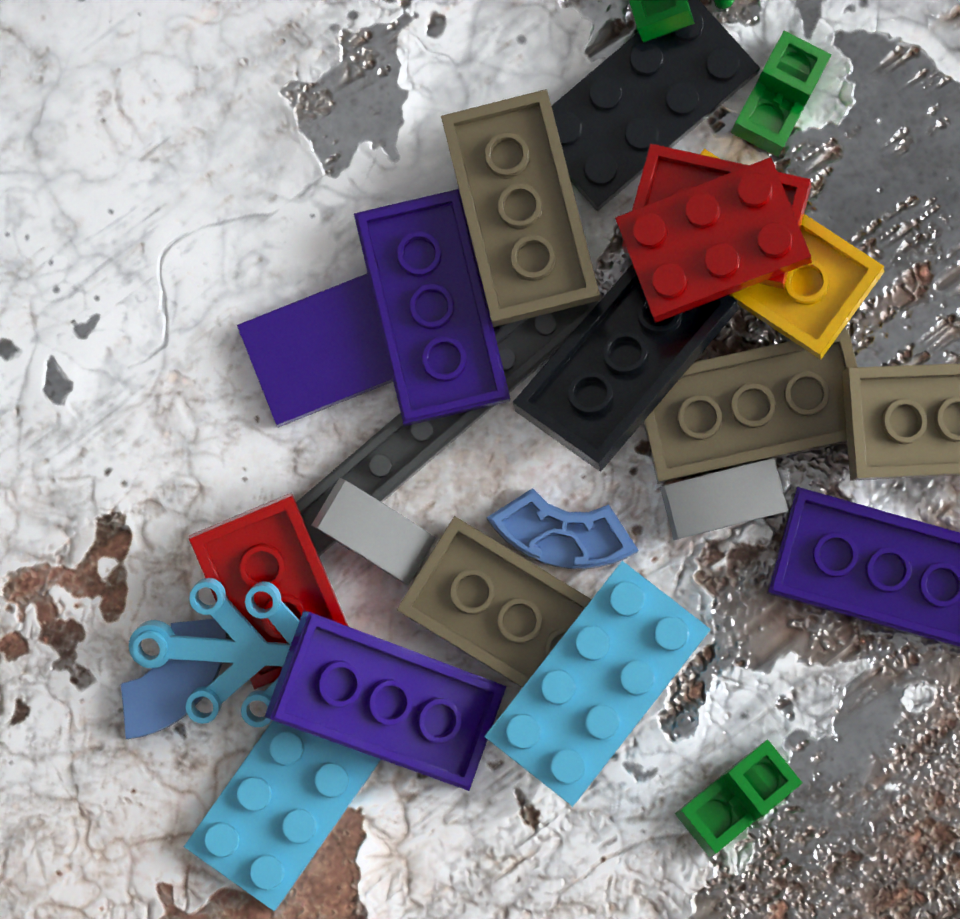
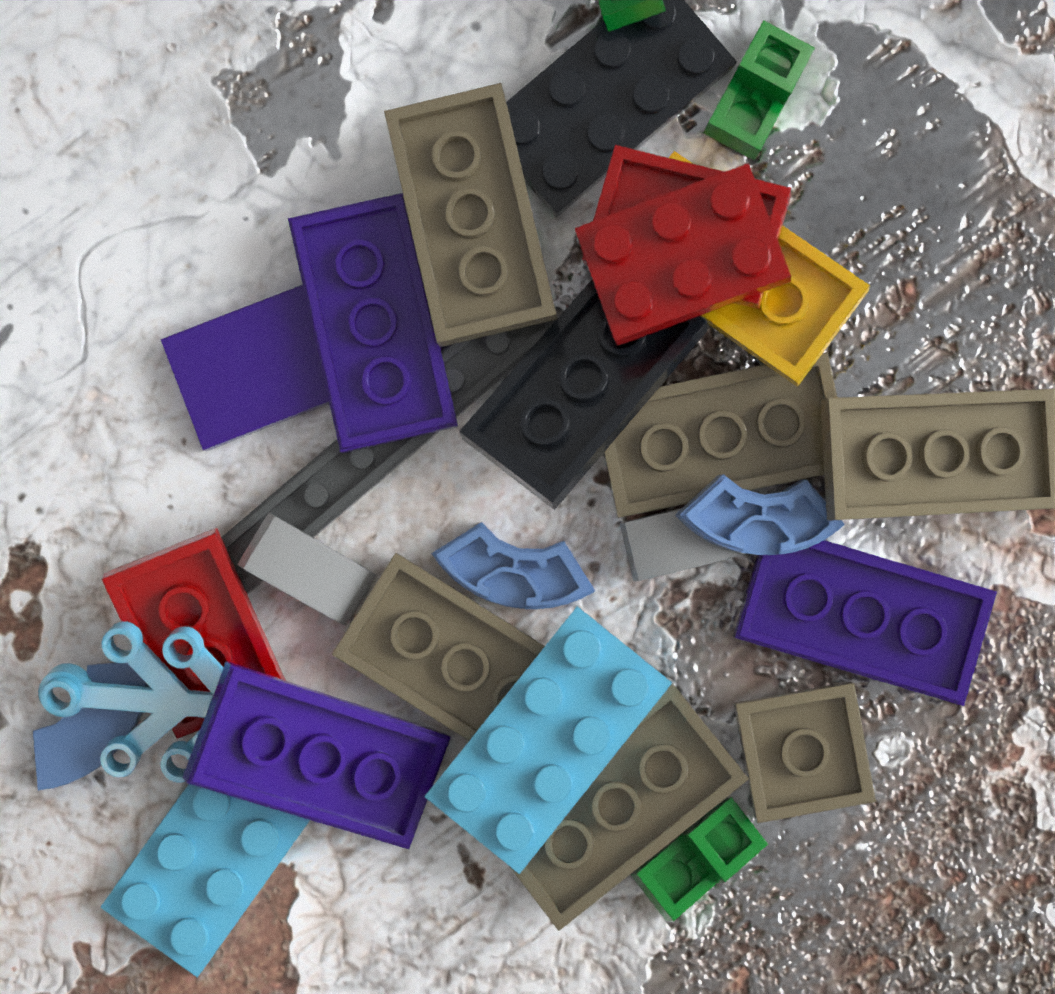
camera: 10 degrees left, 5 degrees up
none -> dark tan plate [509,684,749,931]
none -> medium blue tile [675,474,845,555]
none -> dark tan plate [733,682,876,823]

